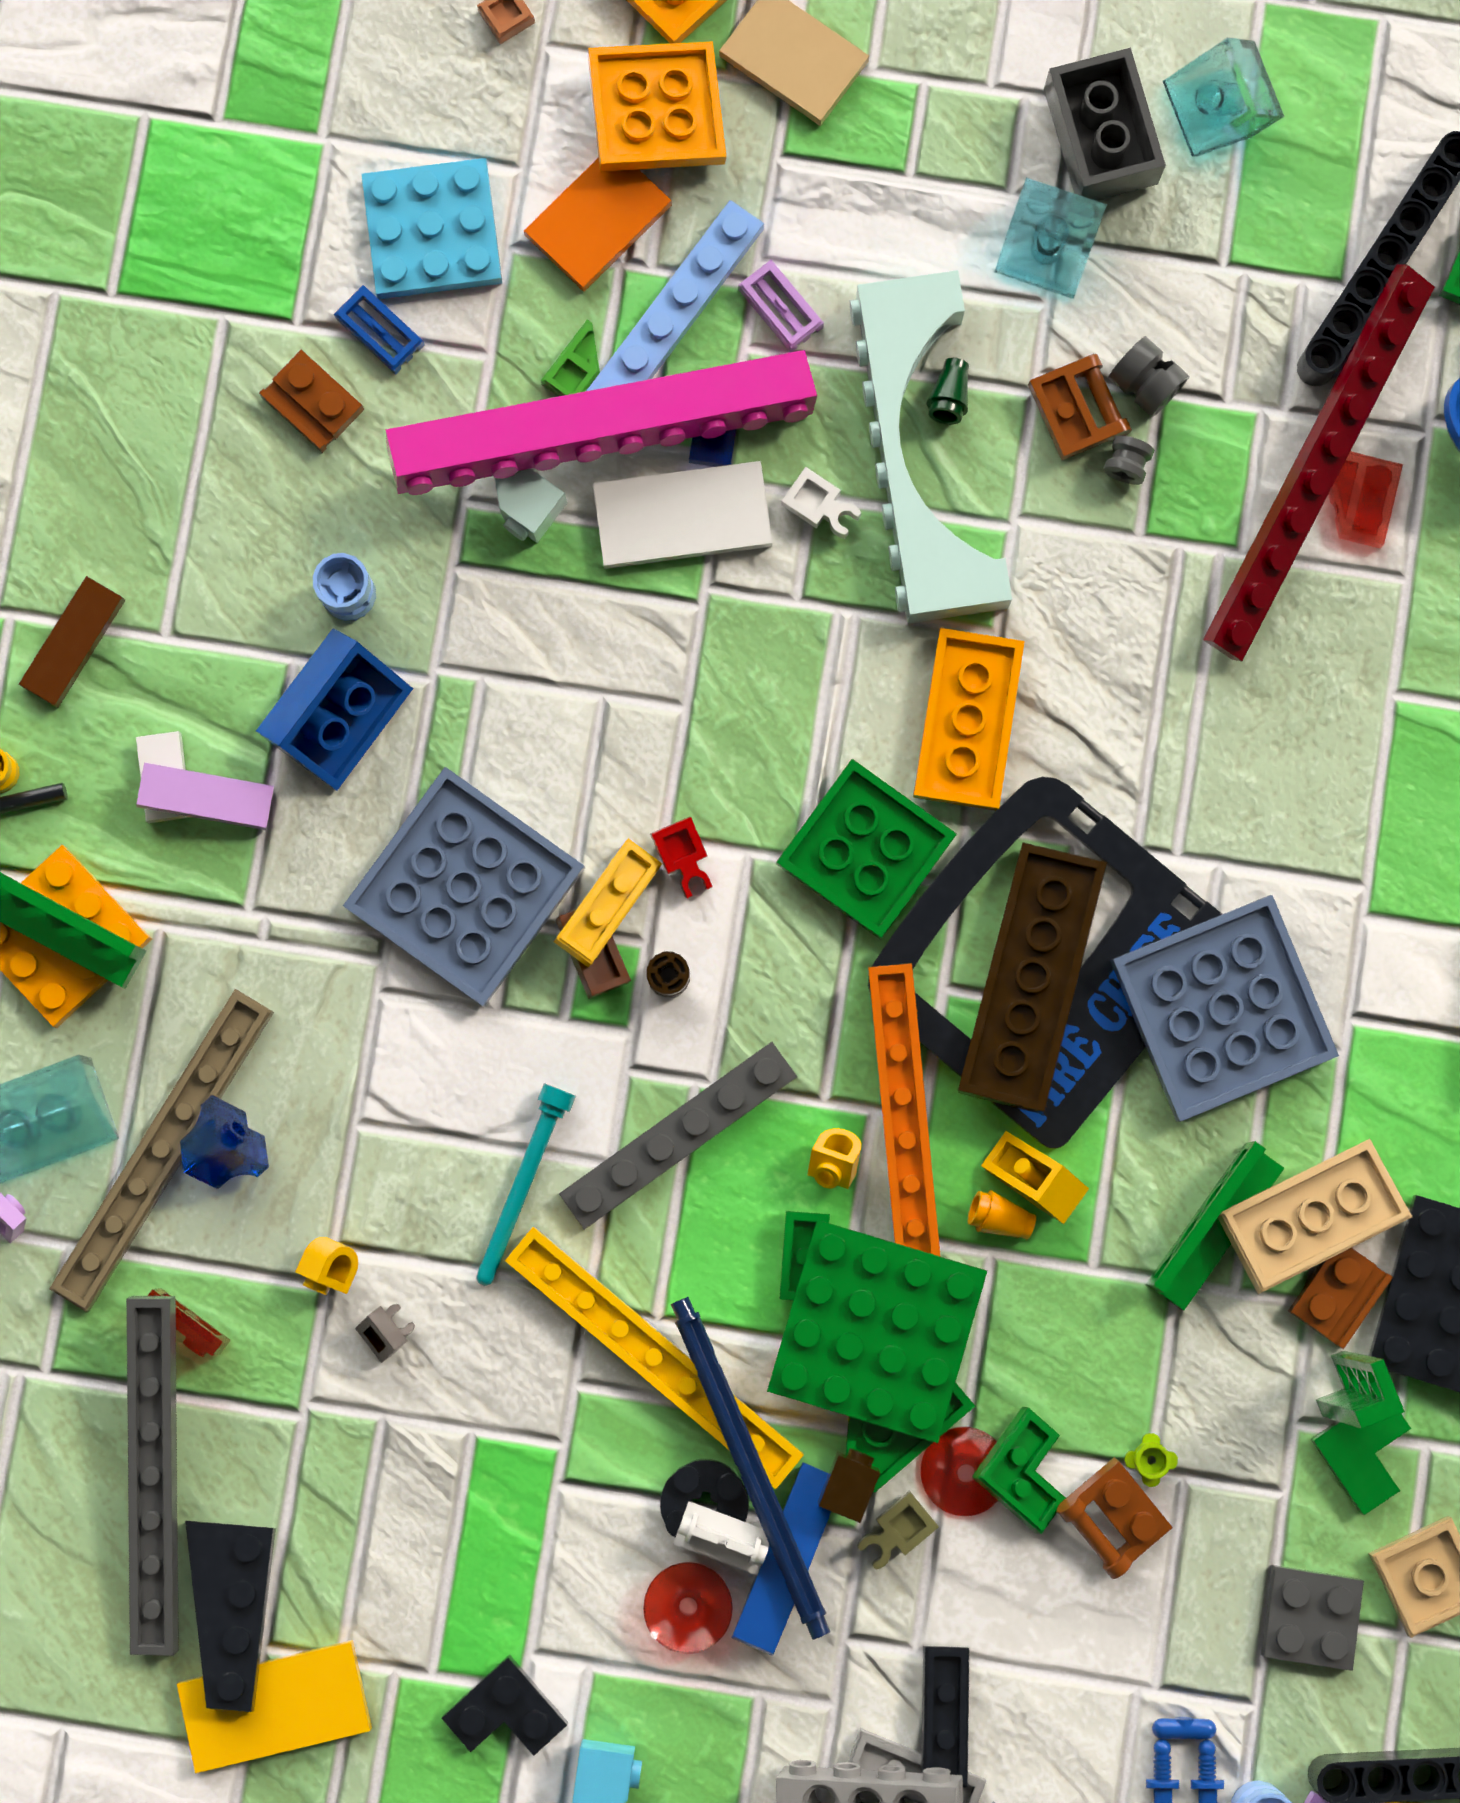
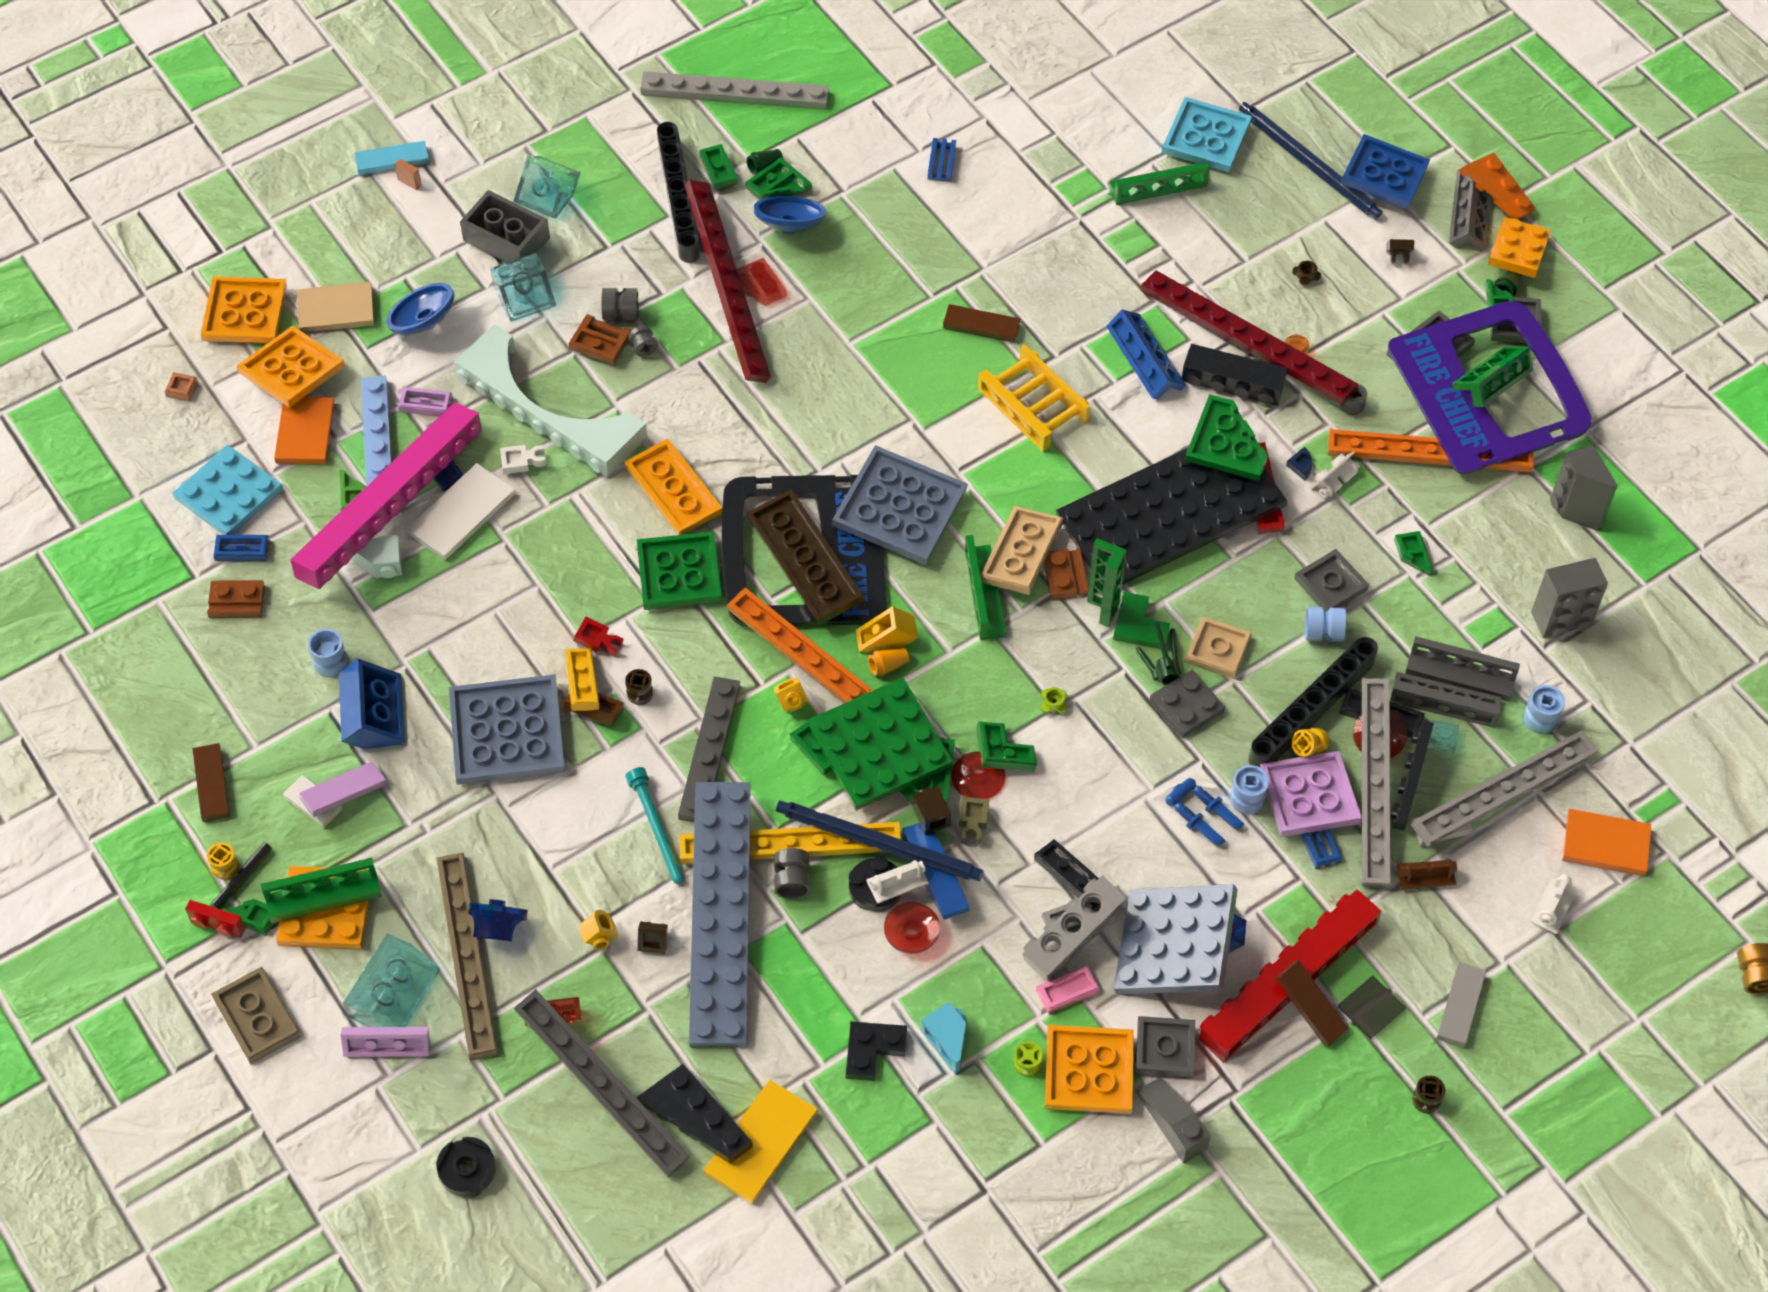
camera: 45 degrees left, 25 degrees down
dark green cone [926,358,969,425] -> none
dark orange plate [1057,1457,1173,1579] -> none
none -> blue dish [386,283,455,335]
none -> sand blue plate [689,782,751,1047]
none -> dark grey wheel [774,848,810,899]
none -> dark green plant [1136,622,1181,684]

